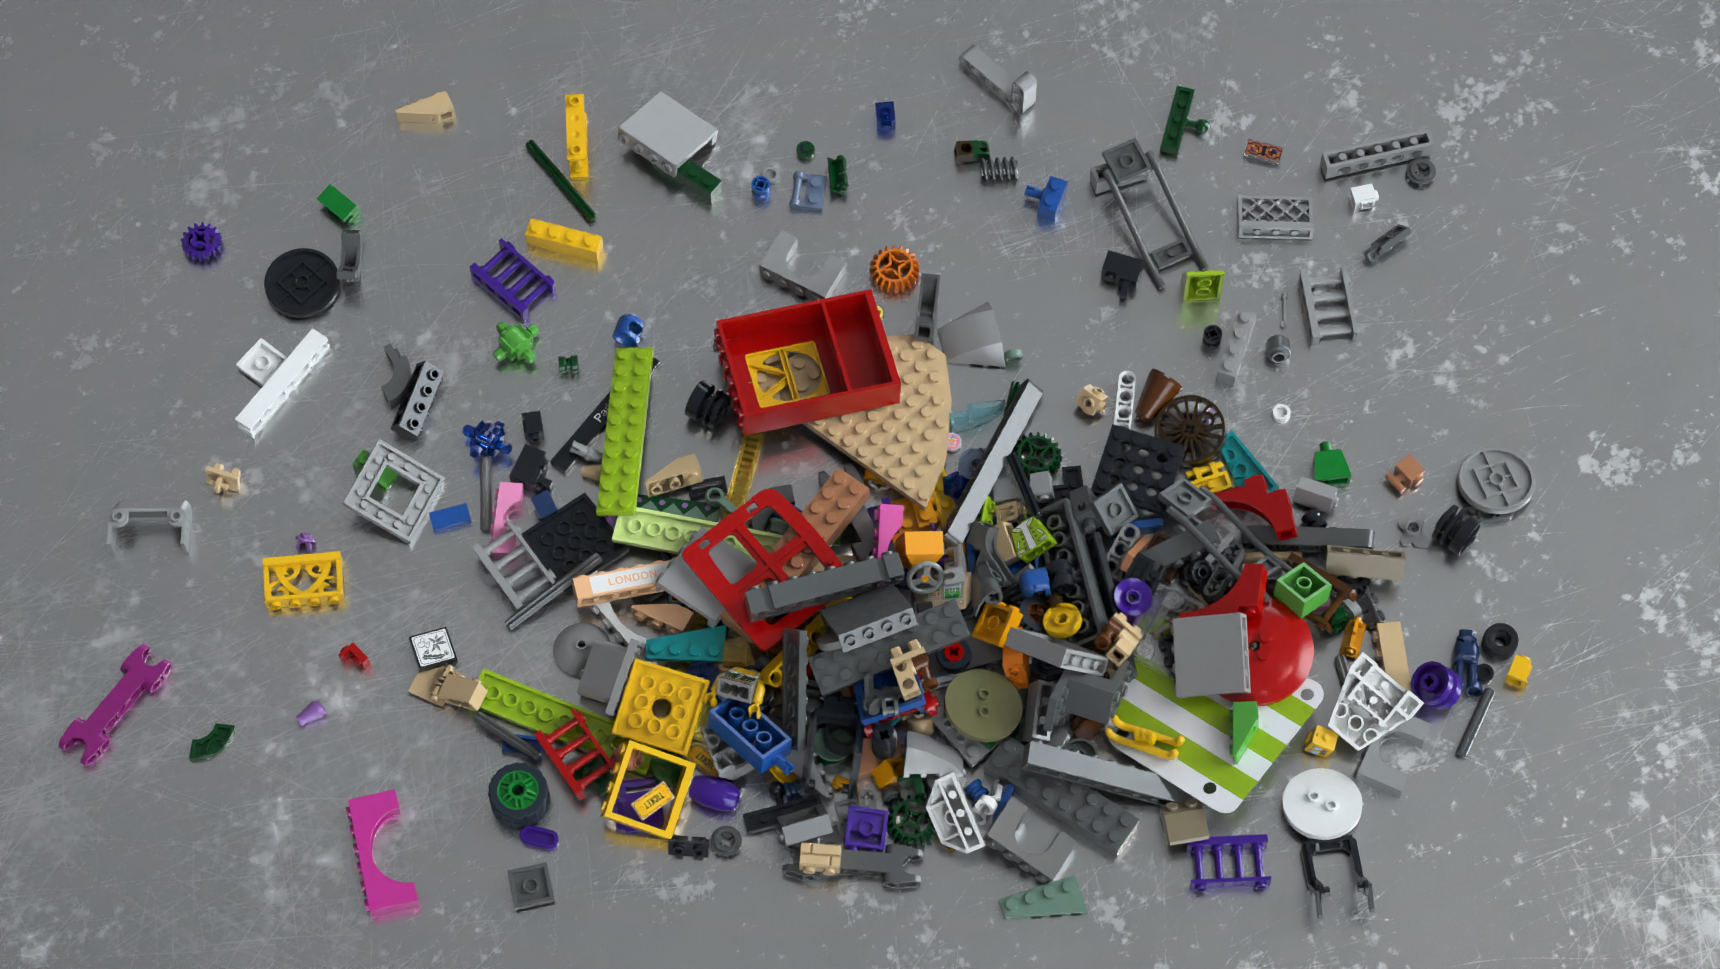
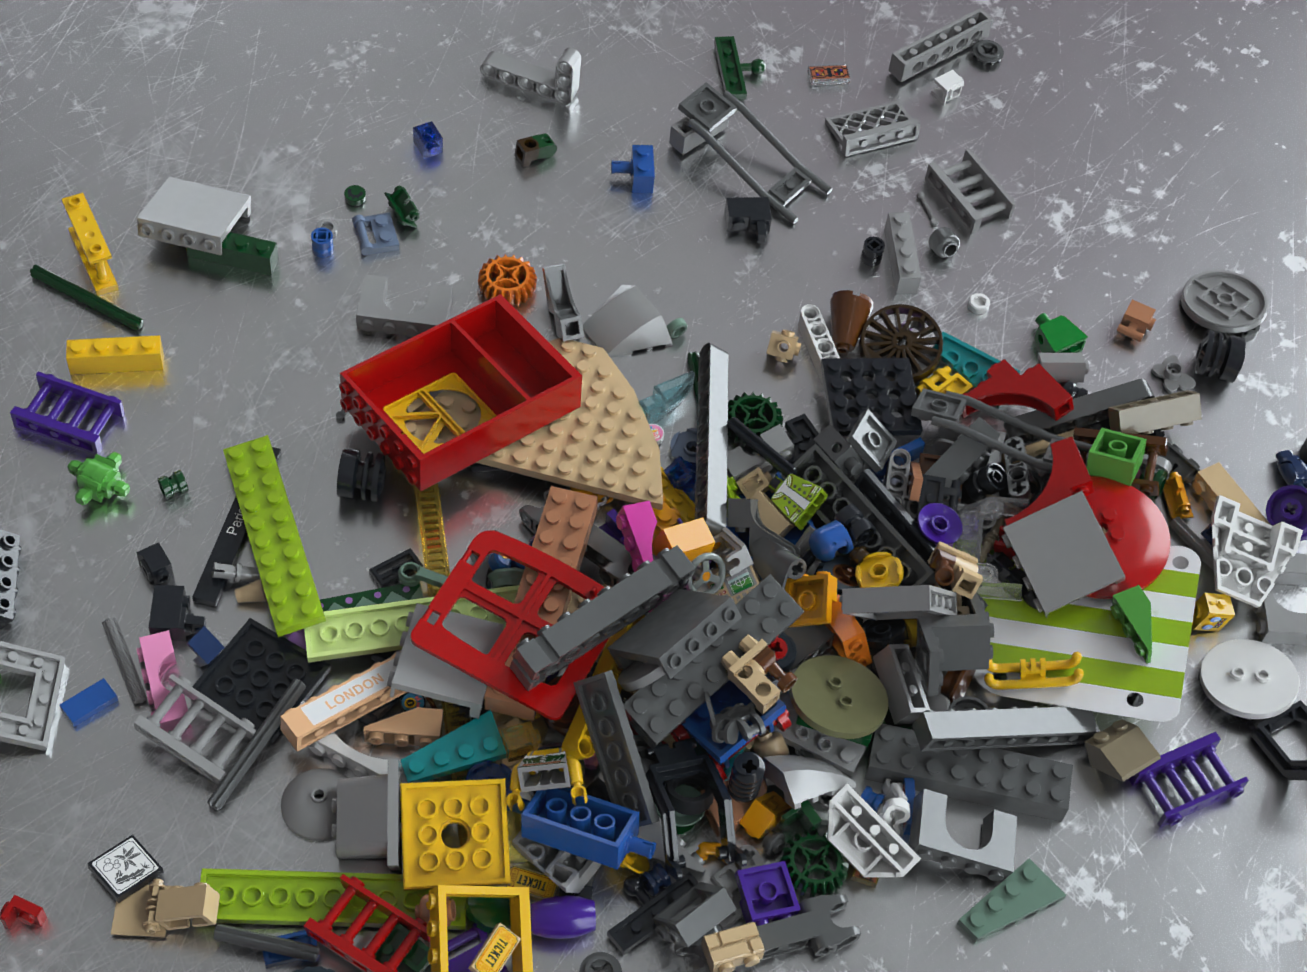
camera: 30 degrees left, 10 degrees down
clear blue piece [462,420,512,459] -> none
blue helmet [612,314,644,347] -> none
tan slope [645,453,703,498] -> none
dark grey piece [980,156,1018,181] -> none
lime slope [1181,270,1225,302] -> none
dark grey hinge [1363,224,1412,263] -> none

